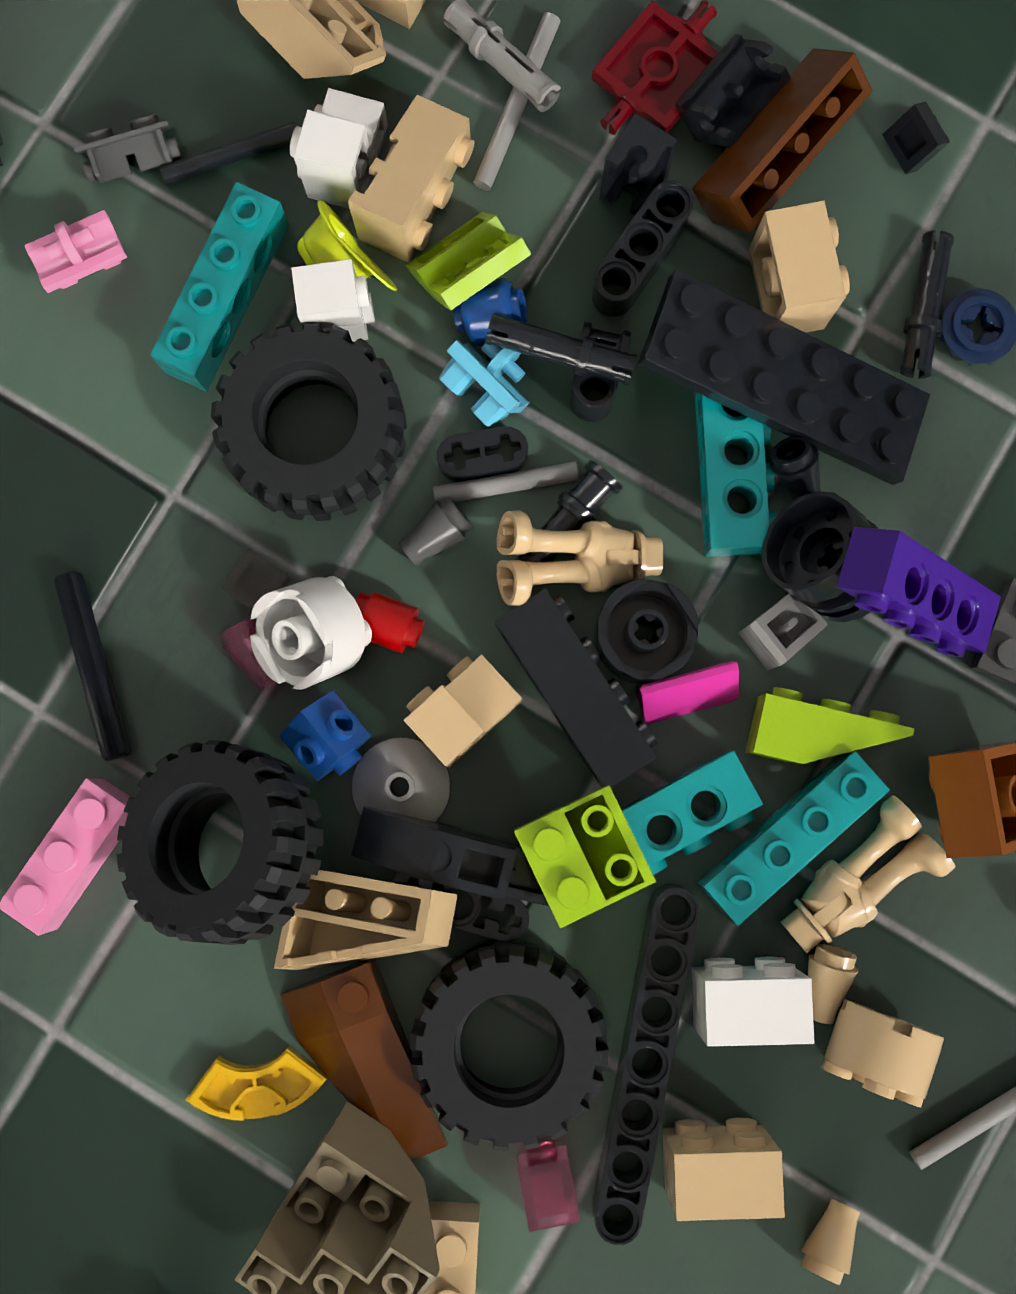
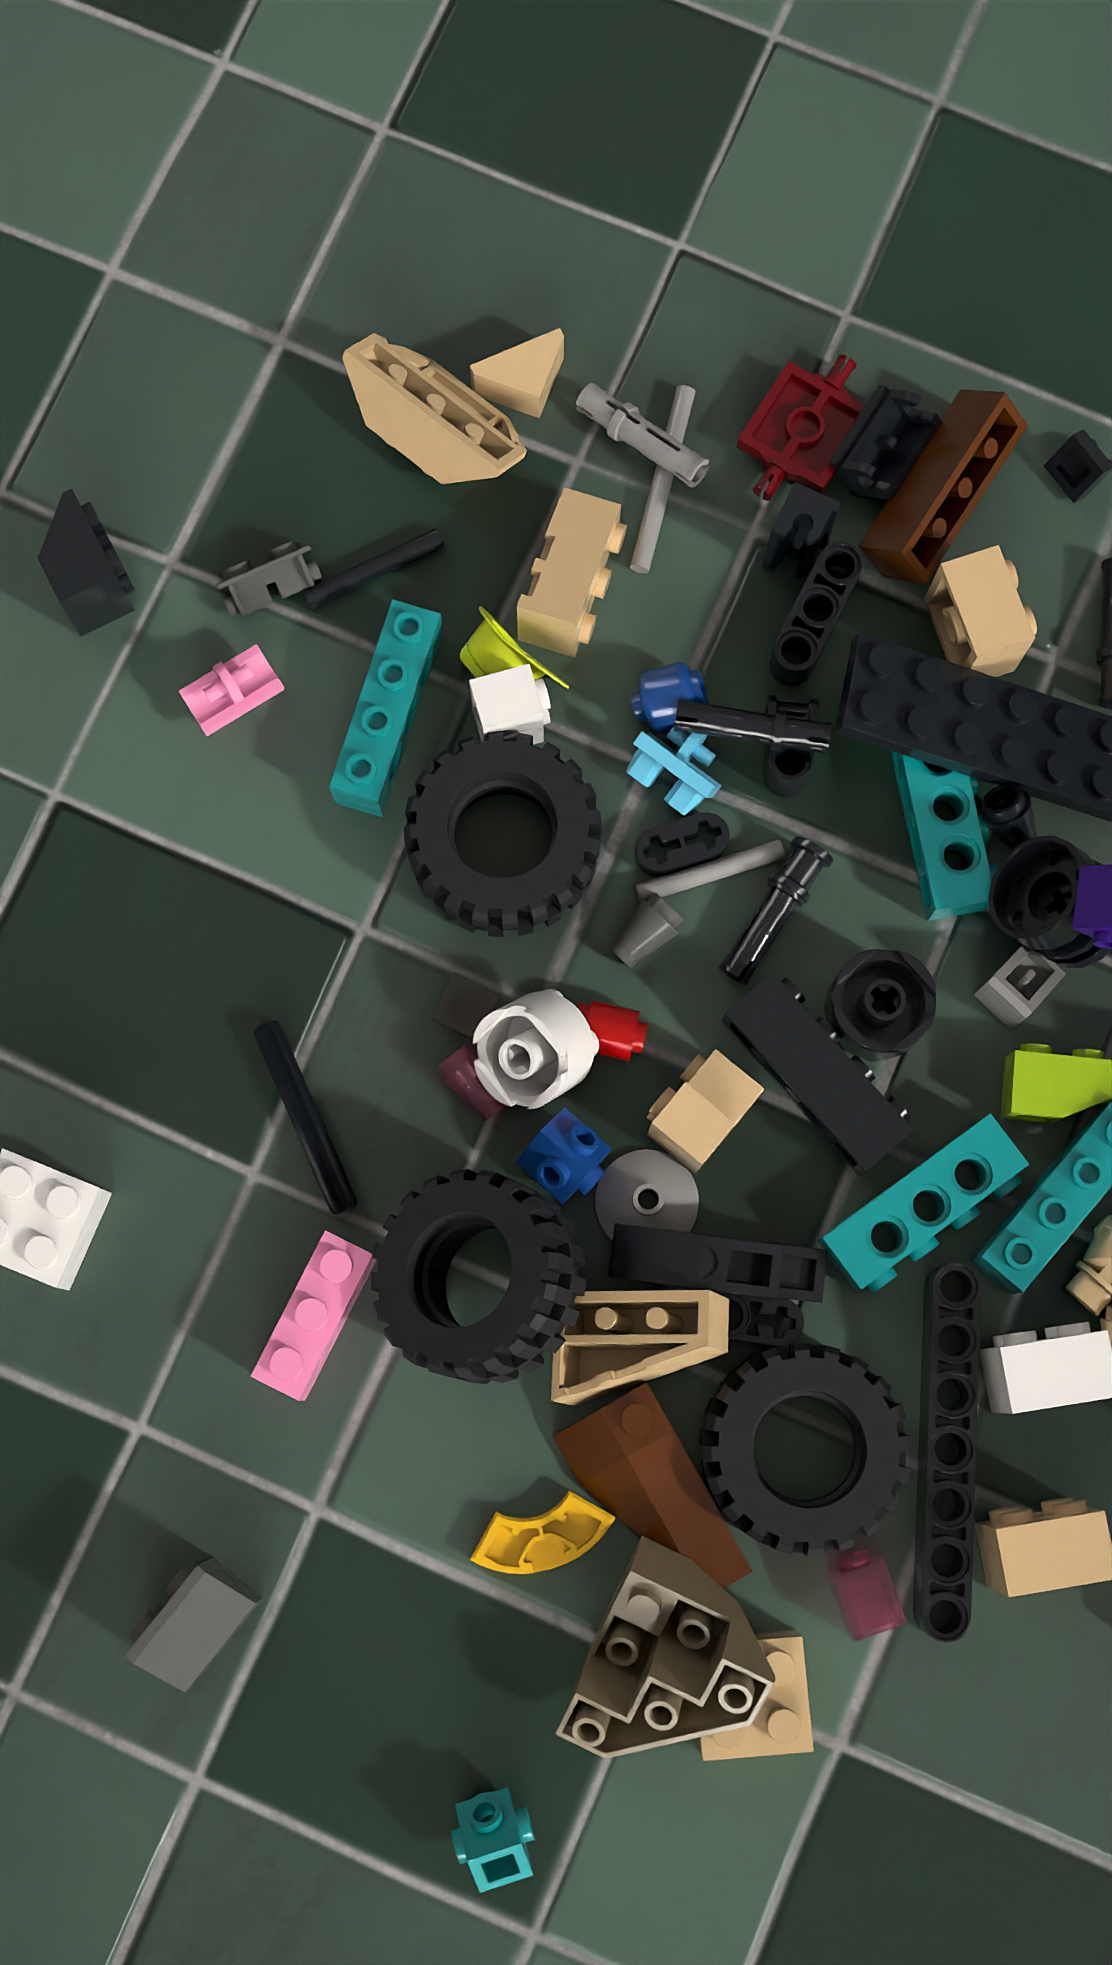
camera: 10 degrees left, 5 degrees down
white brick [290,88,388,209] -> none
lime slope [405,211,531,311] -> none
tan piece [497,510,663,606] -> none
lime slope [514,785,656,929] -> none
dark pink slope [636,660,739,724] -> none

